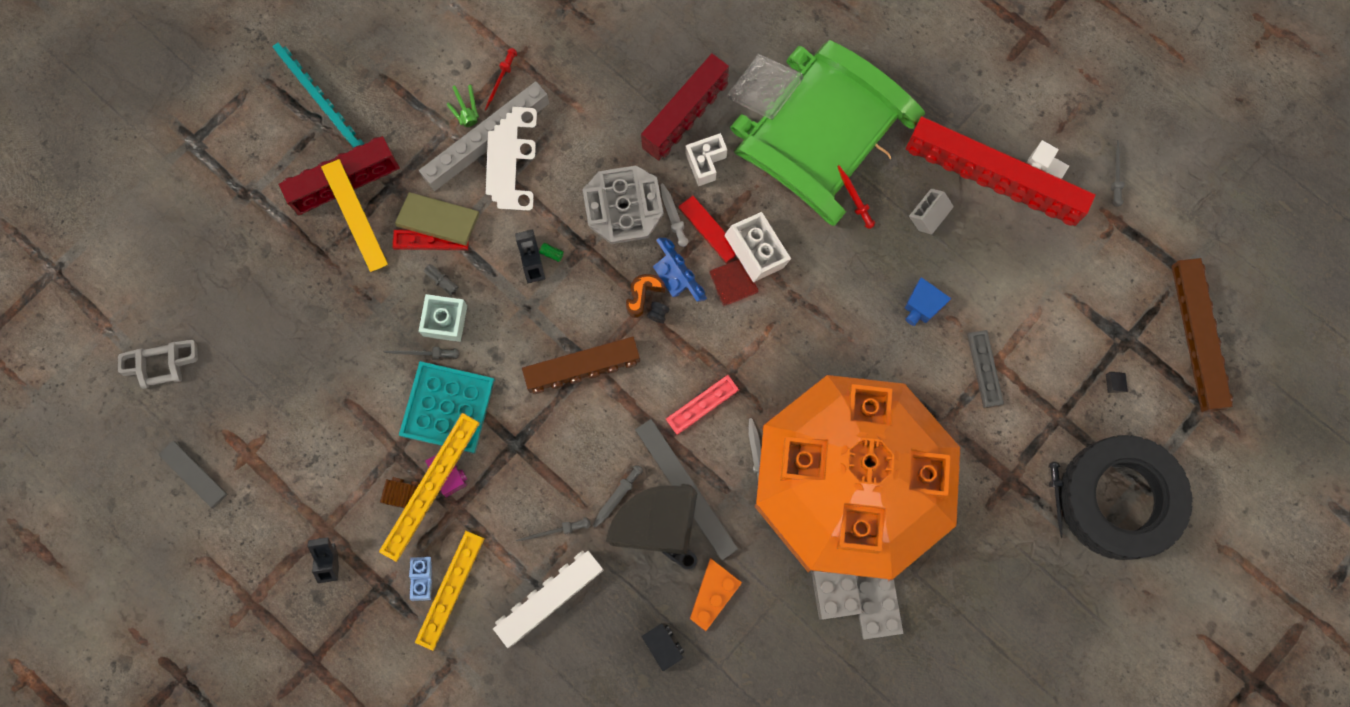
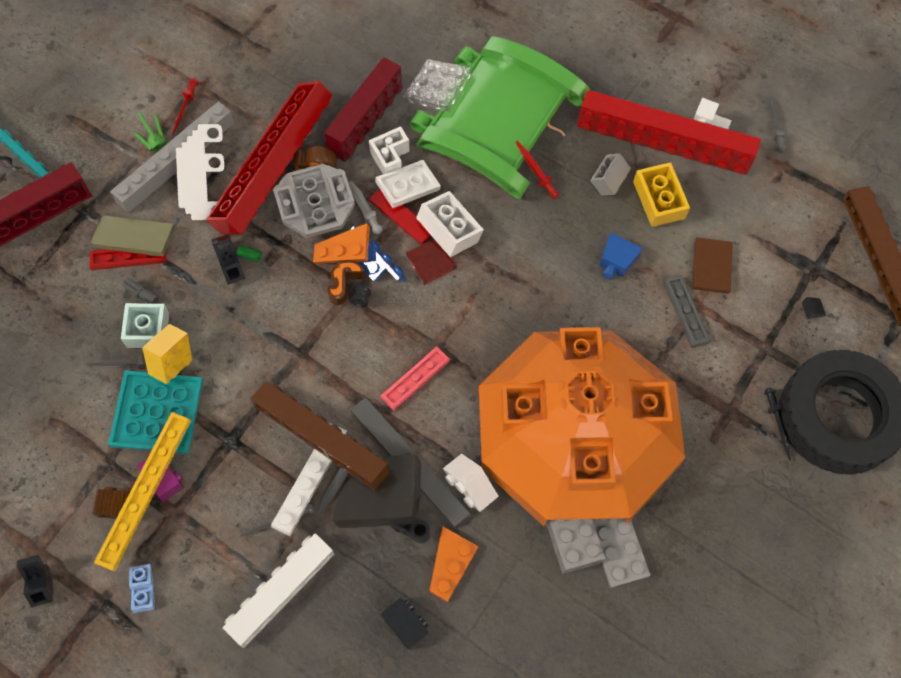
camera: 10 degrees left, 10 degrees down
yellow tile [321,159,388,272] -> none
yellow tile [415,531,484,651] -> none
reddish brown brick [522,336,640,394] -> none
light grey sword [748,418,761,488] -> none
none -> yellow brick [142,324,192,384]
none -> red brick [206,81,333,235]
none -> reddish brown brick [250,382,390,491]
none -> white plate [271,423,347,536]
none -> reddish brown animal [292,146,337,171]
none -> orange wing [313,223,370,264]
none -> white plate [375,160,441,208]
none -> white brick [443,454,499,511]
none -> yellow brick [633,162,690,227]
none -> reddish brown tile [692,237,733,294]

